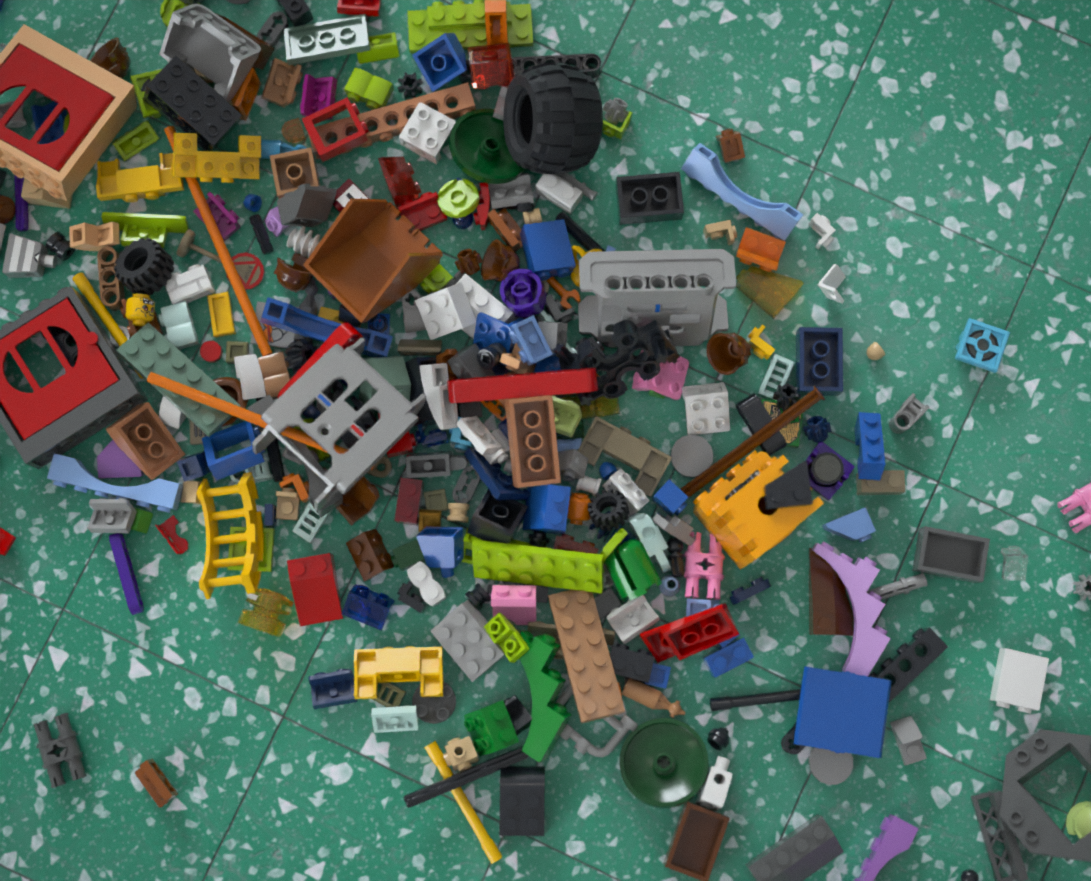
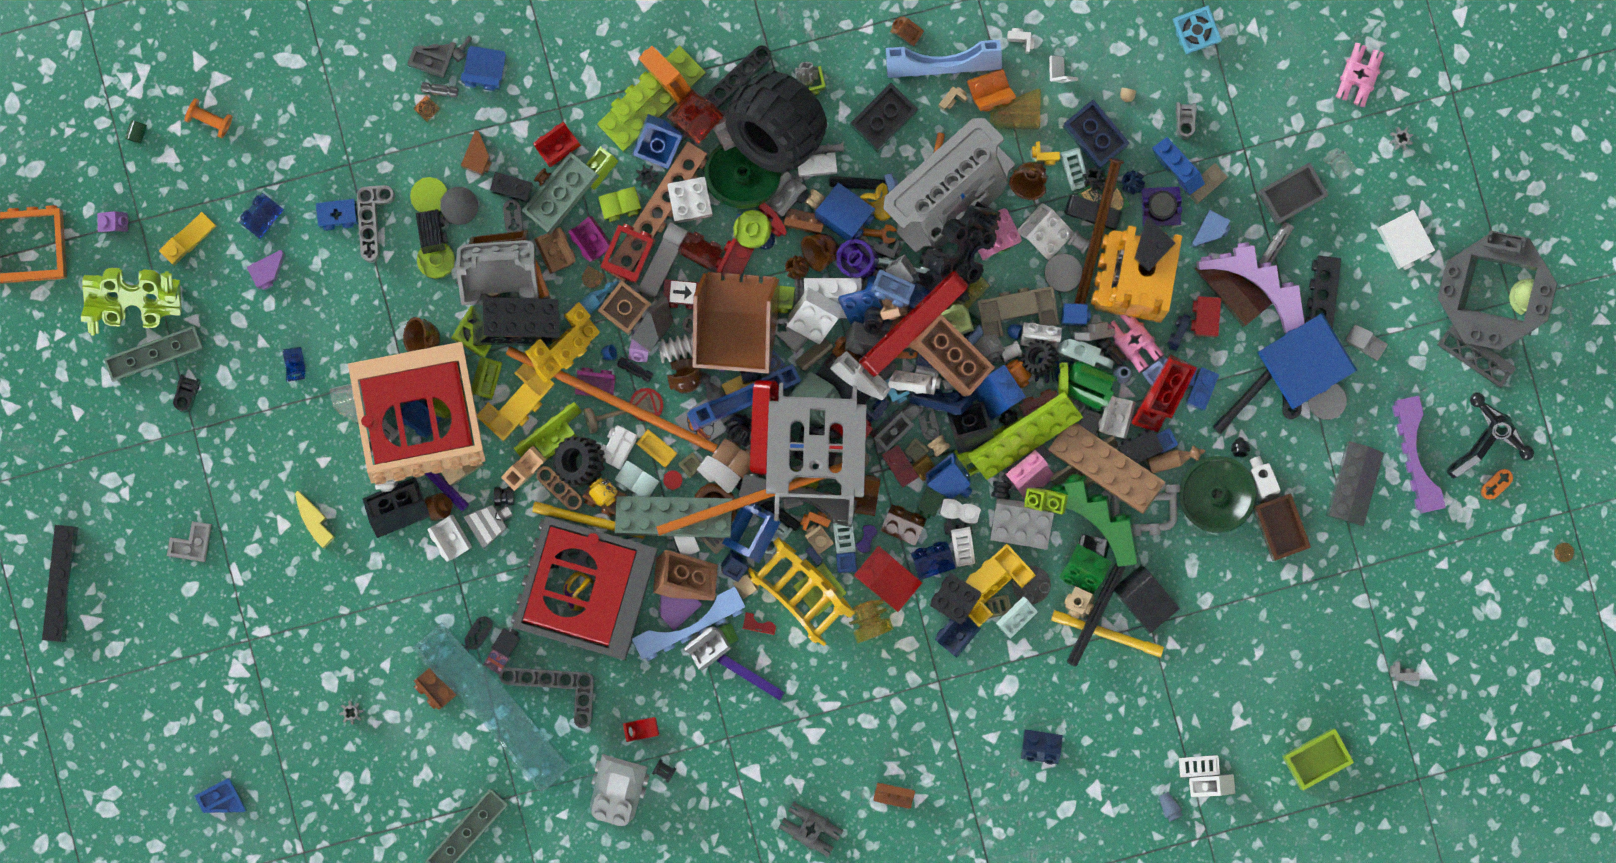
camera: 45 degrees left, 5 degrees up
none -> reddish brown bush [534,168,551,187]
none -> yellow piece [563,571,594,611]
none -> light grey beam [638,222,688,299]
none -> blue tile [836,552,857,573]
none -> dark purple piece [856,525,878,553]
none -> black bracket [930,573,981,624]
none -> white slope [951,527,975,567]
none -> dark blue bracket [1020,730,1063,765]
none -> light grey bush [1067,230,1091,254]
none -> red brick [1191,296,1221,338]

